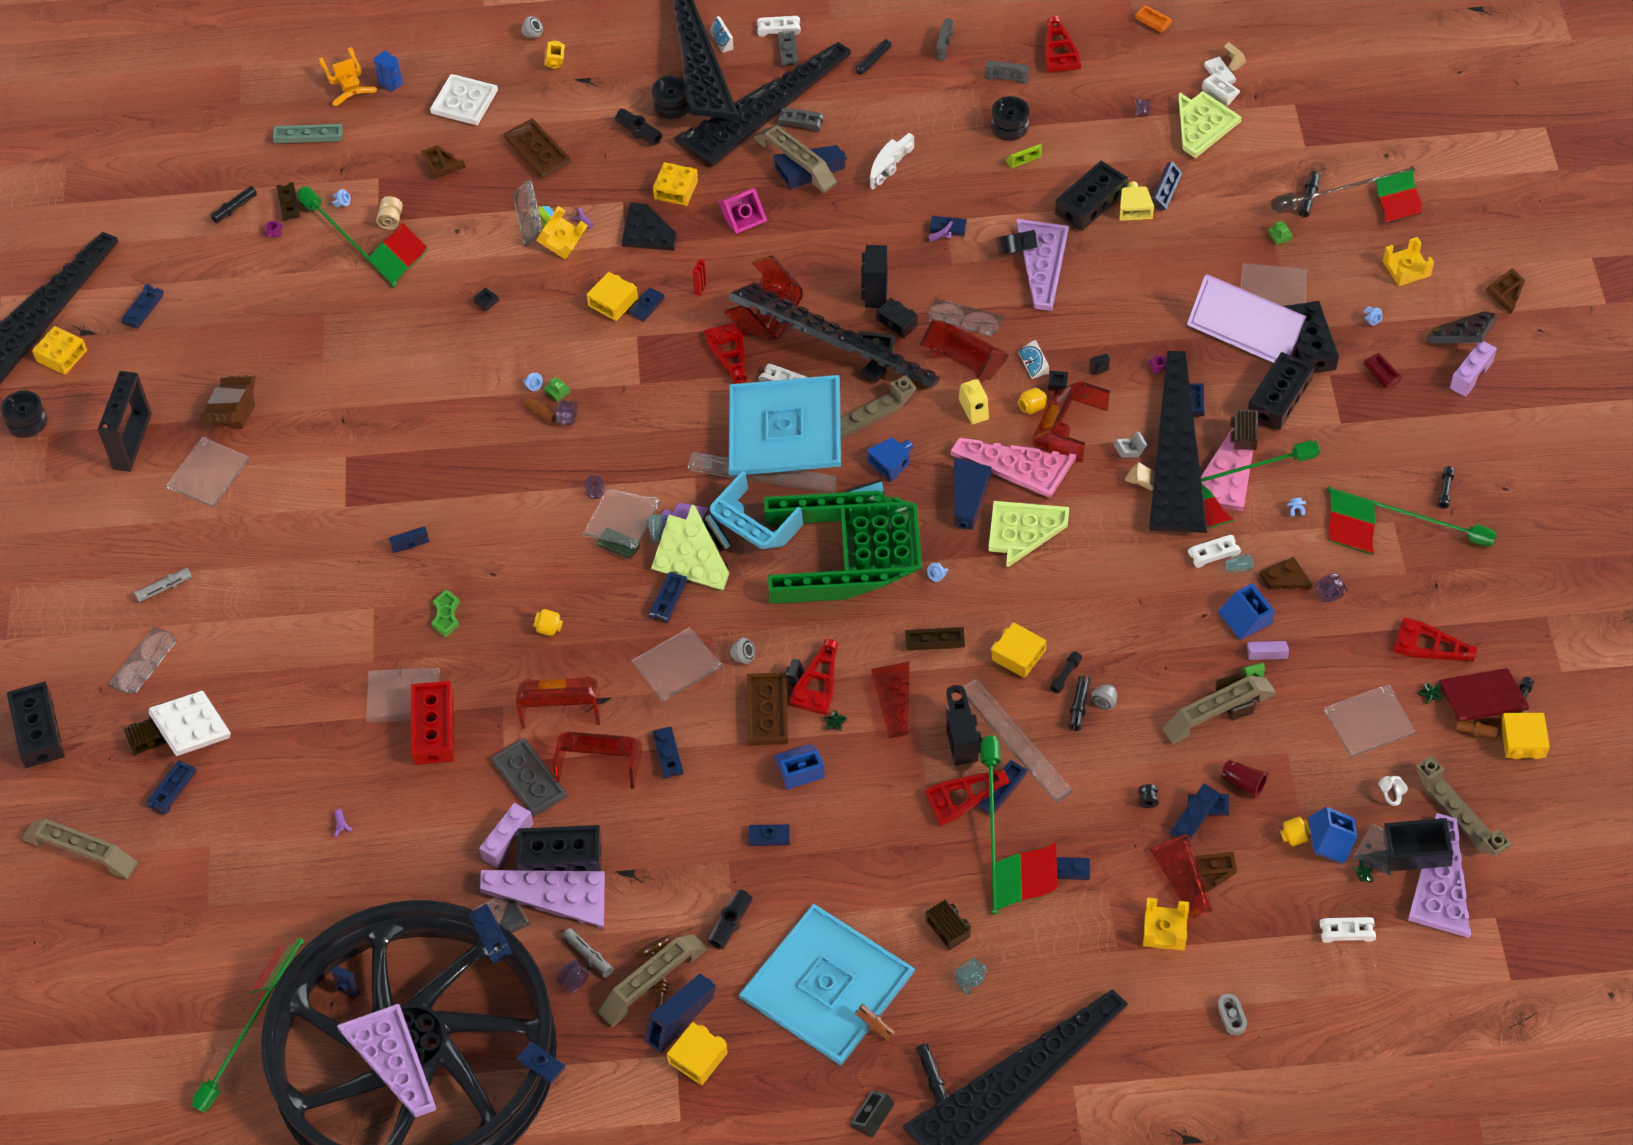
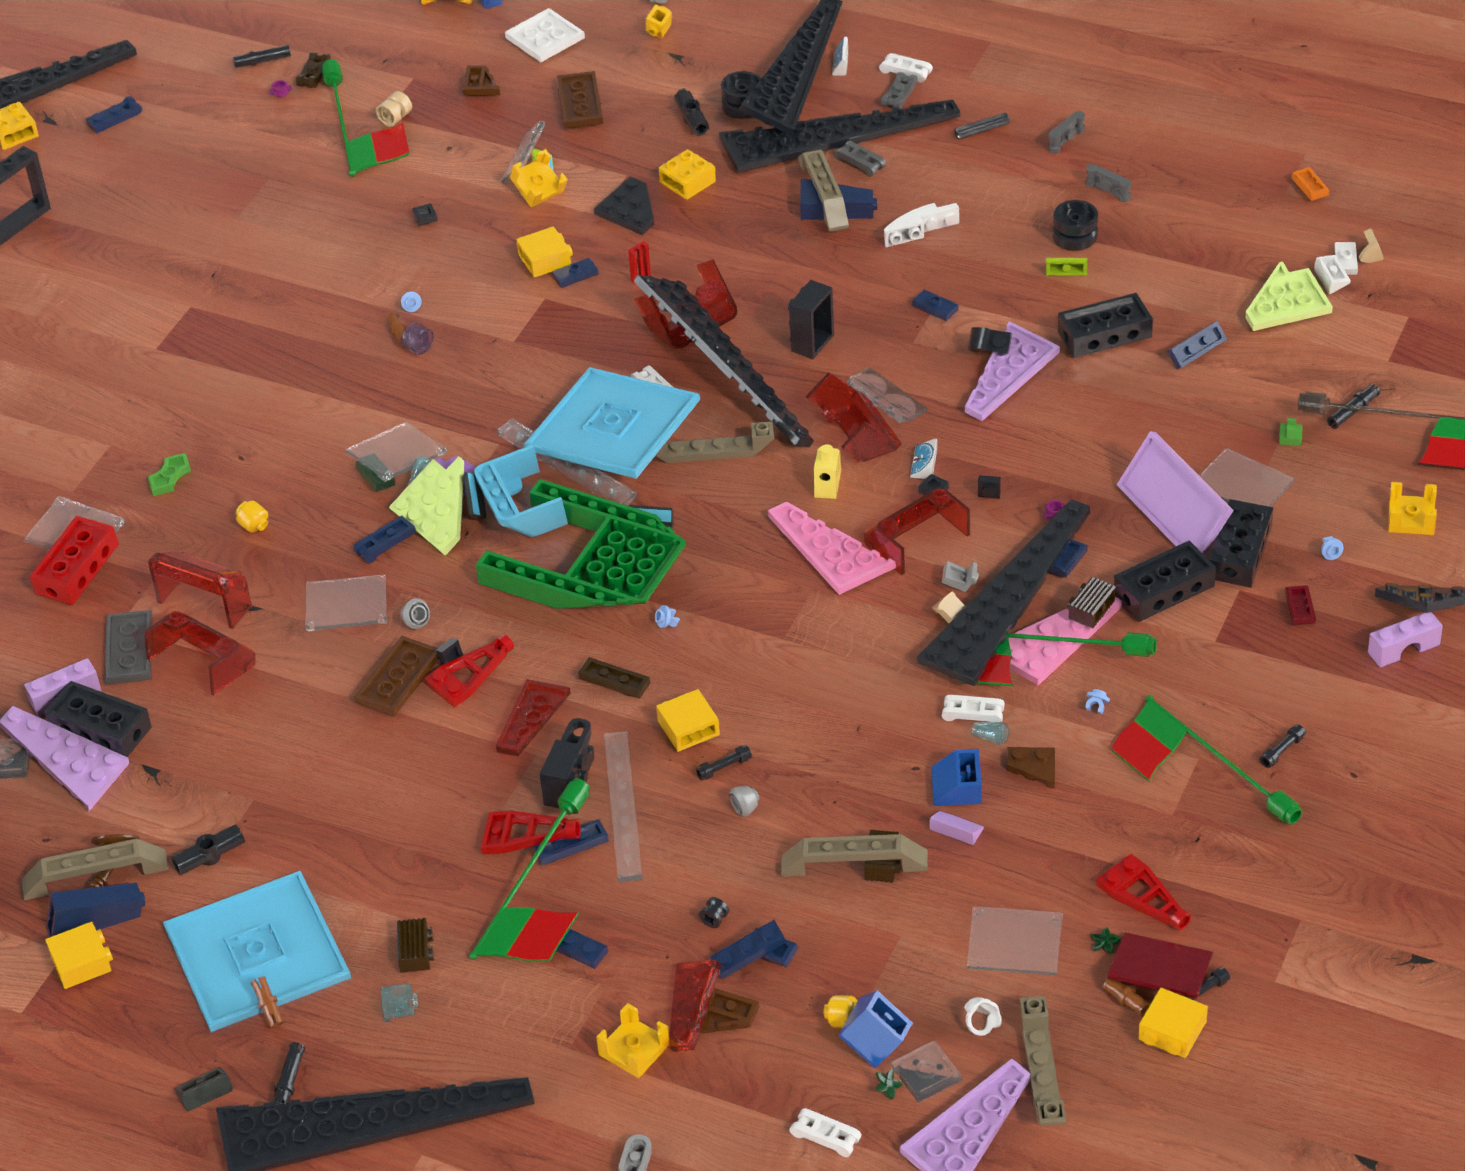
camera: 30 degrees right, 10 degrees down
clear piece [166,437,250,508] -> none
reddish brown slope [200,375,256,429] -> none
sand green plate [273,124,343,143] -> none
light blue plate [332,189,350,207] -> none
dark blue plate [389,526,429,554] -> none
bright green tile [544,377,570,402] -> none
clear purple wheel [556,960,589,993] -> none
light grey pin [562,928,614,978] -> none
medium lavender bar [571,208,593,229] -> none
clear purple wheel [585,475,605,499] -> none
dark blue plate [652,726,684,779] -> none
red plate [704,322,748,384] -> none
dark pink slope [718,188,767,234] -> none
dark blue plate [749,824,790,846] -> none
blue slope [774,744,825,790] -> none
dark green plant [823,710,847,731] -> none
pearl dark grey slope [858,331,896,353] -> none
black plate [861,359,887,384] -> none
blue torso [867,438,913,482] -> none
black brick [876,298,918,338] -> none
medium lavender bar [928,221,953,242] -> none
dark blue slope [954,458,991,530] -> none
yellowish green wing [989,501,1069,567] -> none
yellow head [1018,388,1047,414] -> none
red plate [1045,16,1081,73] -> none
black pin [1068,675,1091,731] -> none
light yellow torso [1119,182,1154,221] -> none
clear purple wheel [1135,99,1150,116] -> none
dark red plant [1221,760,1268,798] -> none
bright green tile [1240,663,1265,678] -> none
clear purple wheel [1316,573,1347,602] -> none
black piece [1383,818,1453,871] -> none

